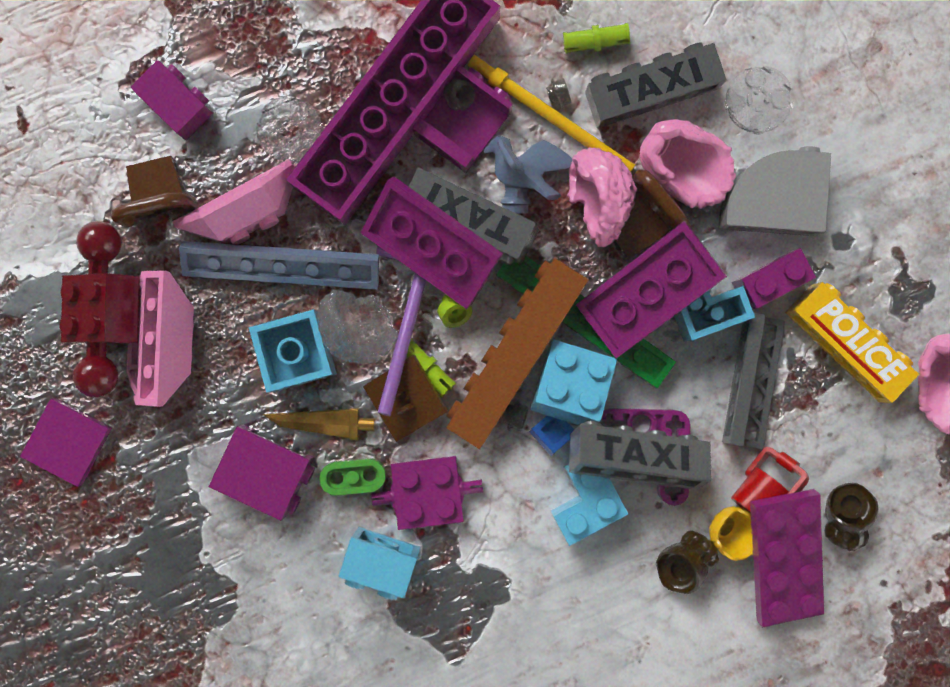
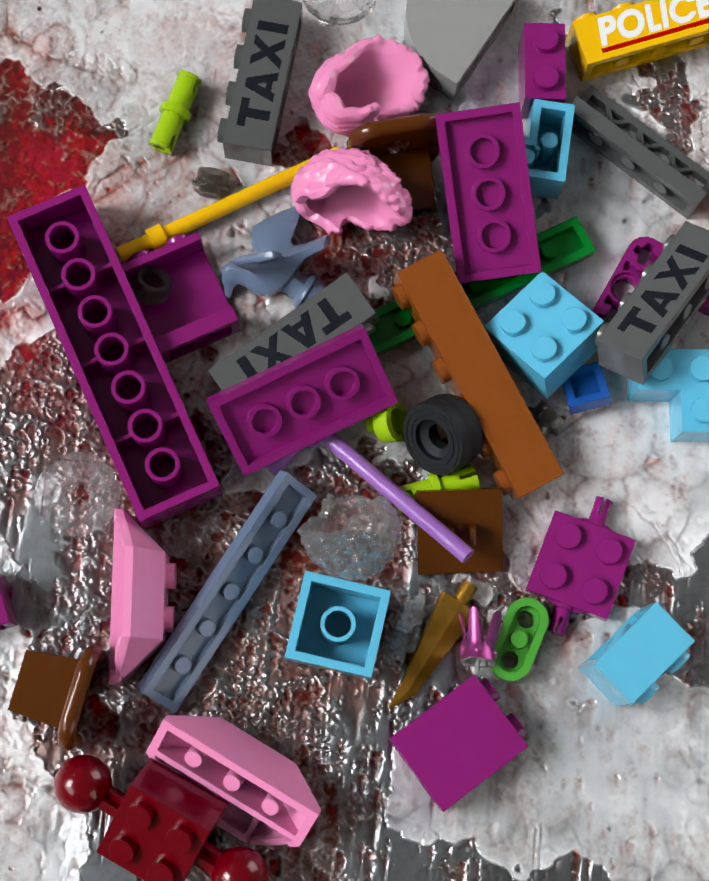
camera: 70 degrees left, 10 degrees down
none -> black tyre [403,394,483,475]
none -> flat silver piece [459,606,503,676]

